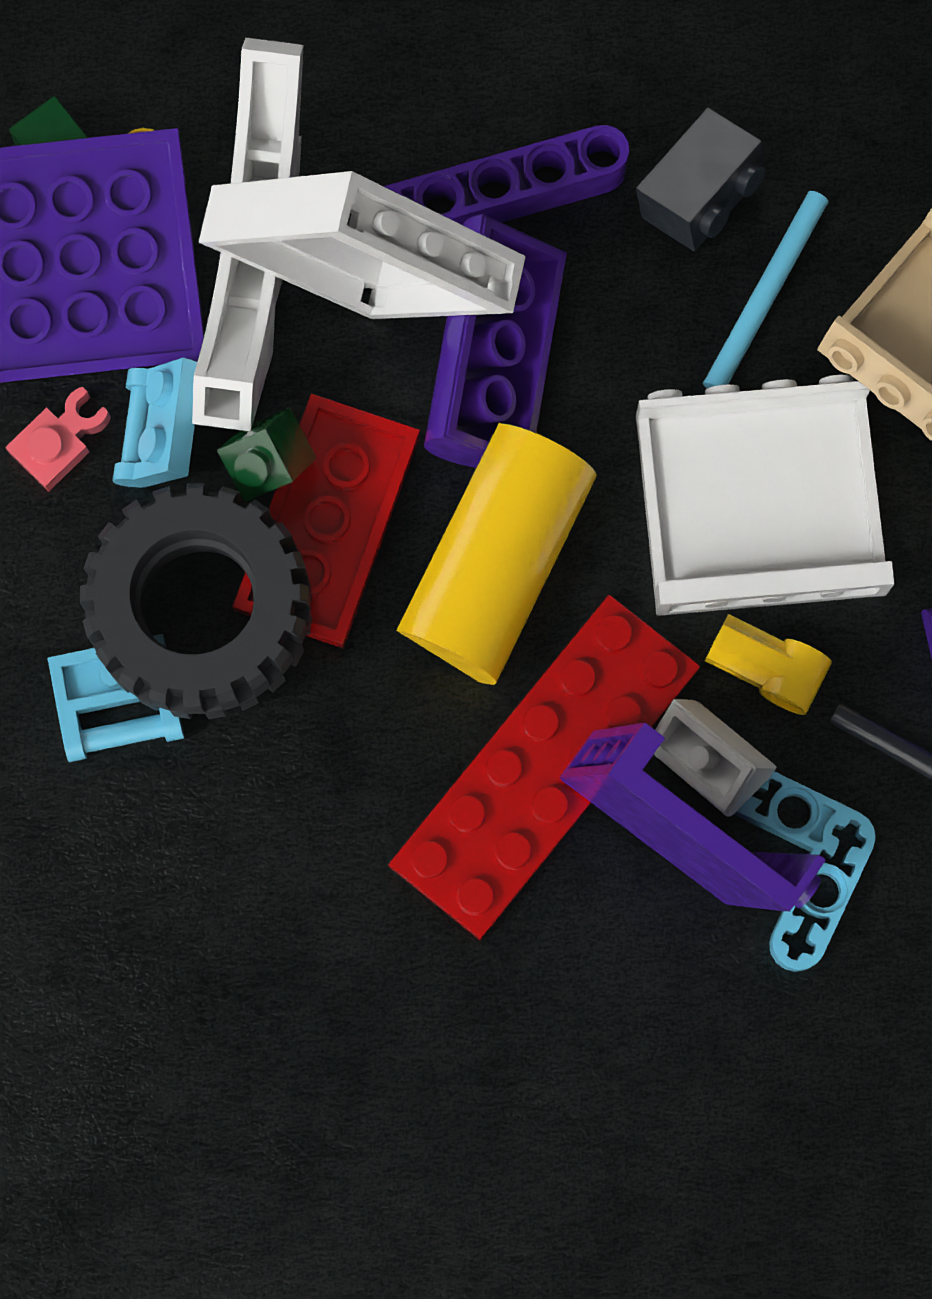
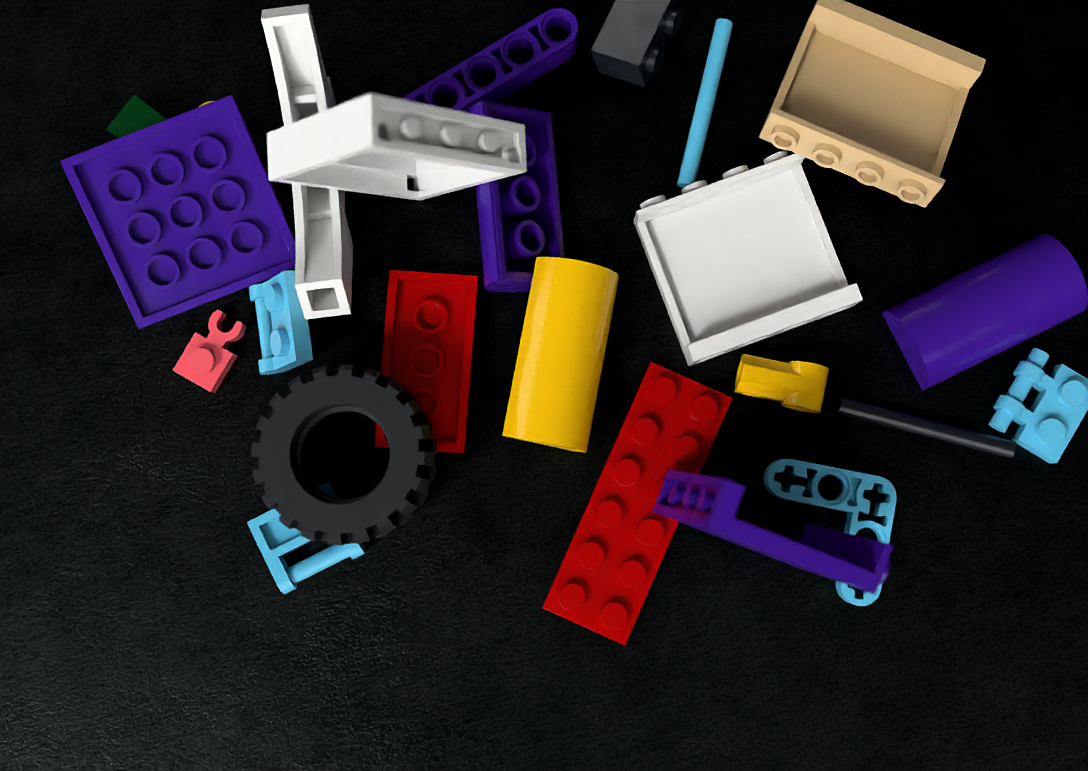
camera: 10 degrees left, 5 degrees up
dark green brick [217,407,317,502] -> none
white slope [654,699,776,816] -> none

